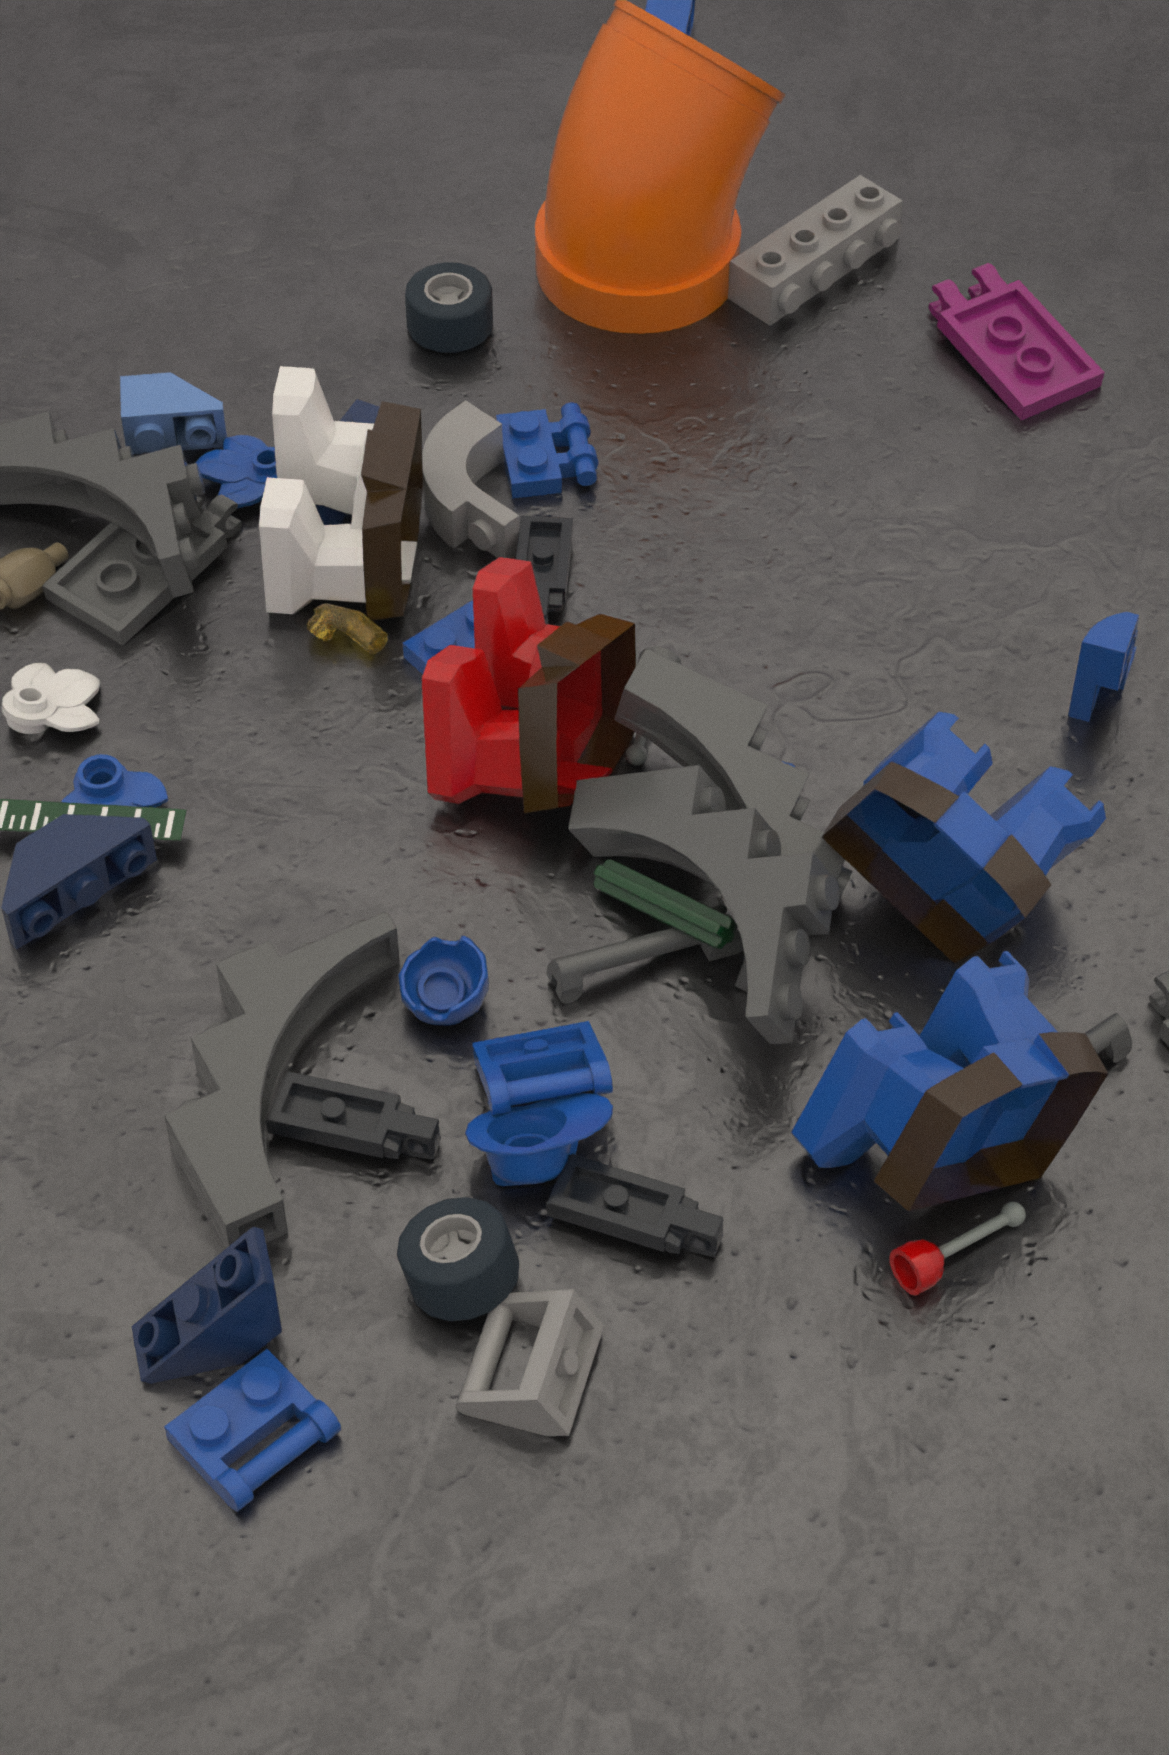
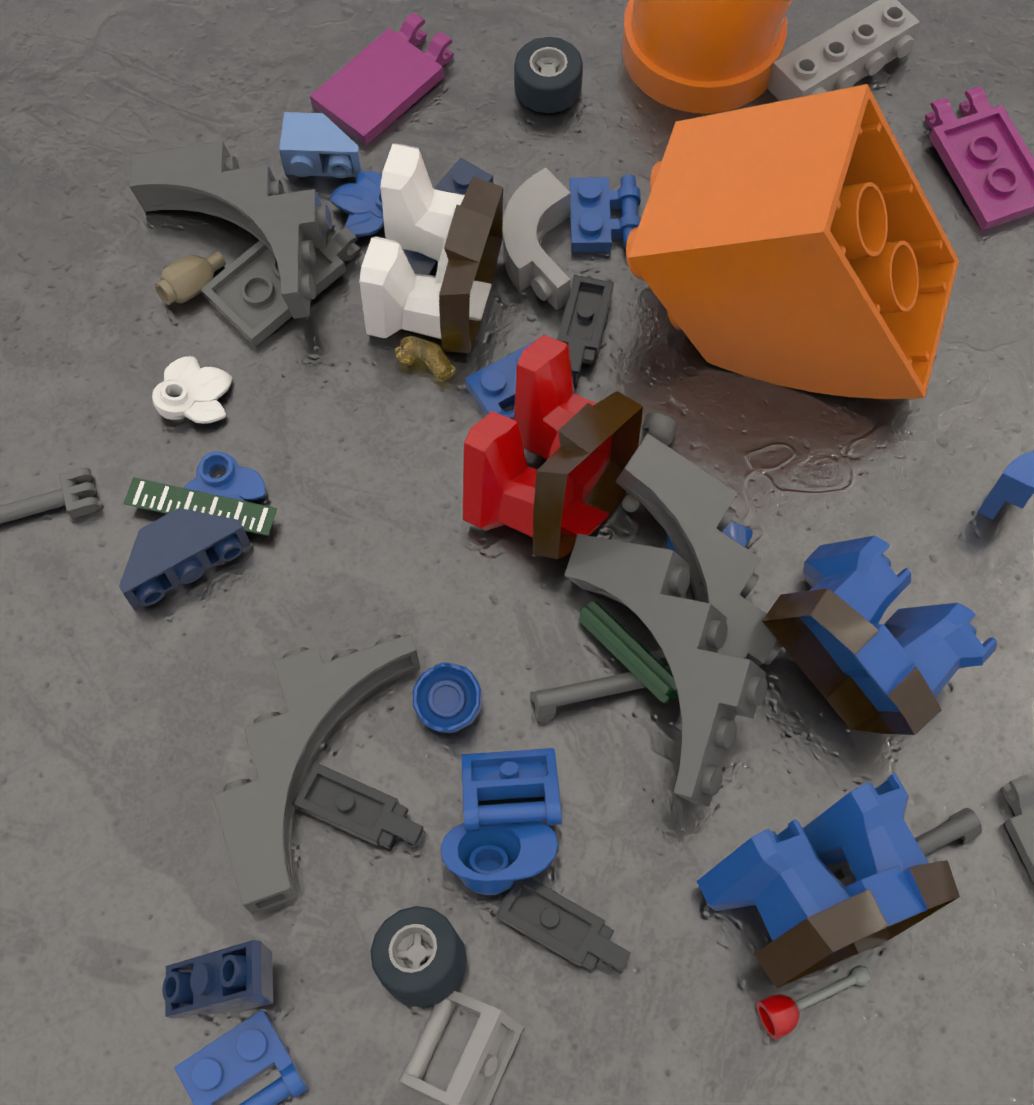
camera: 10 degrees right, 15 degrees up
none -> magenta tile [310,12,454,146]
none -> orange slope [626,84,959,399]

